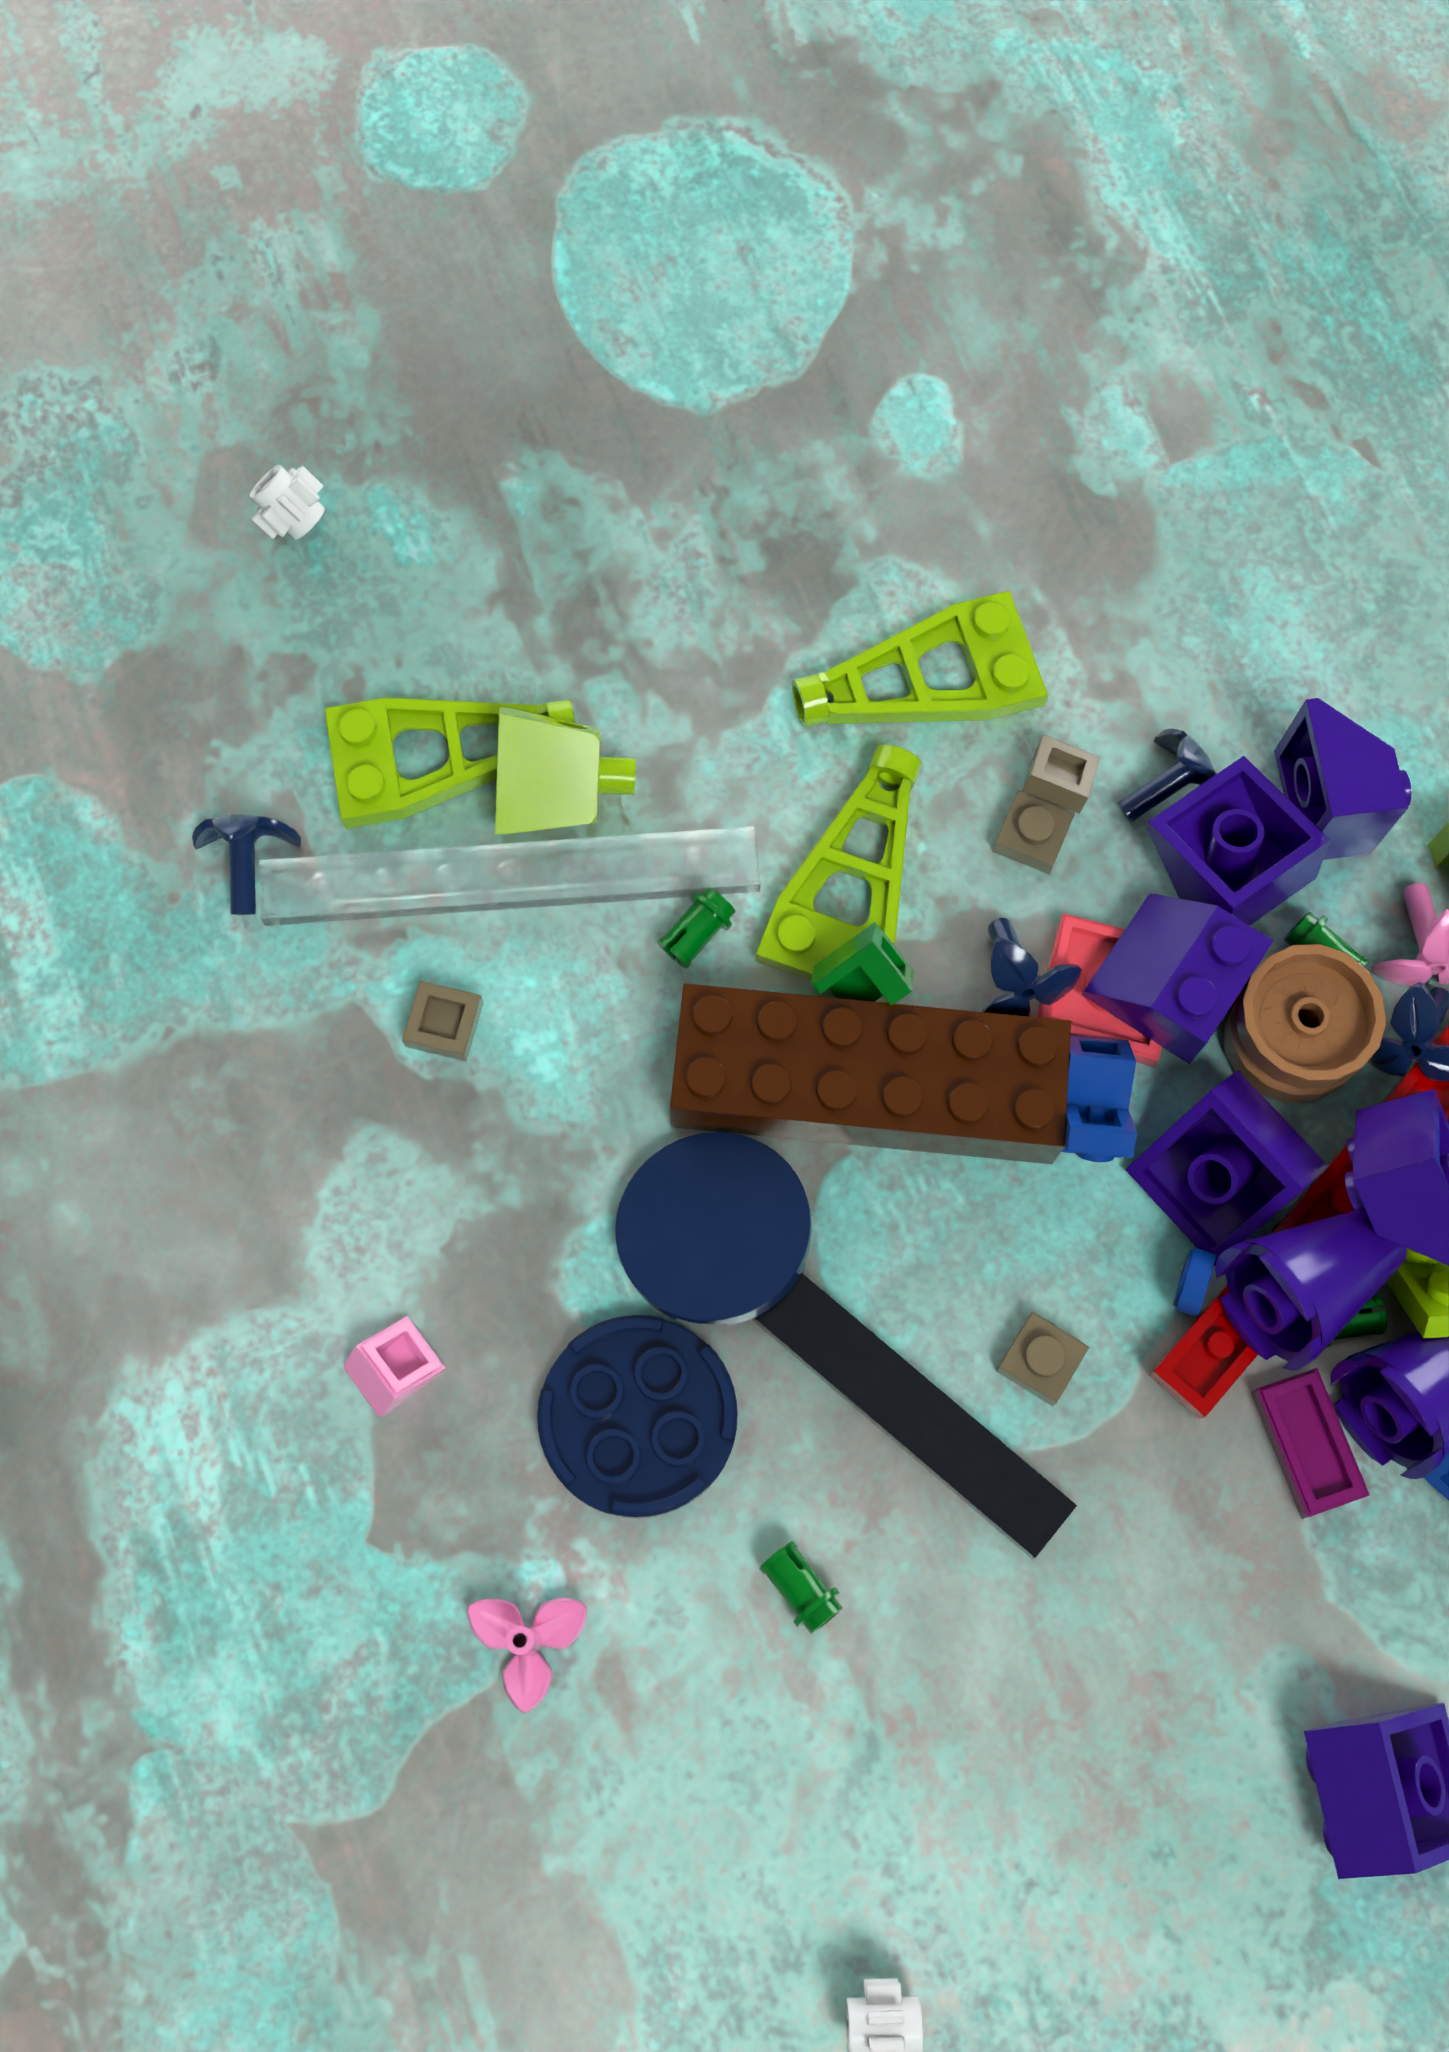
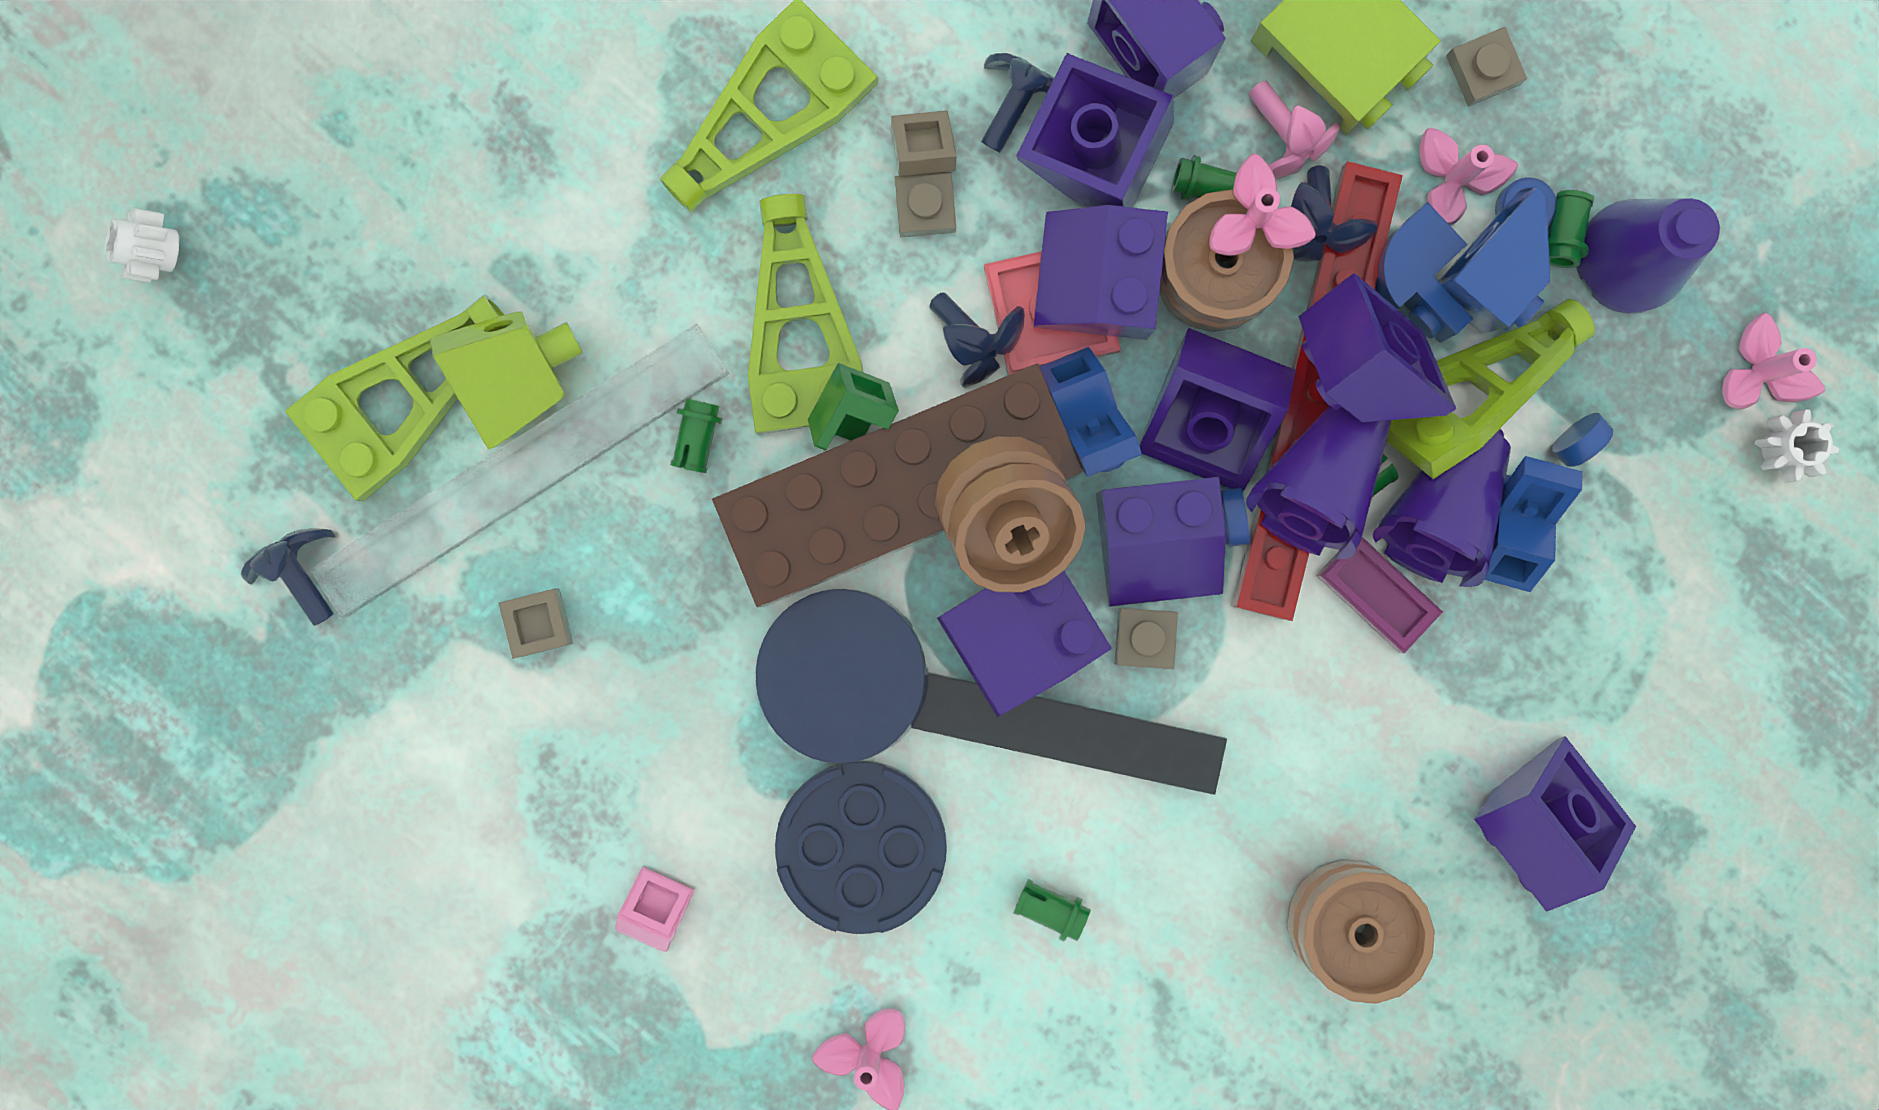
camera: 25 degrees left, 15 degrees up
none -> medium nougat wheel [935,436,1086,592]
none -> dark purple slope [937,571,1112,717]
none -> dark purple slope [1096,477,1226,607]
none -> bright pink plant [1209,153,1316,256]
none -> medium nougat wheel [1287,860,1435,1004]

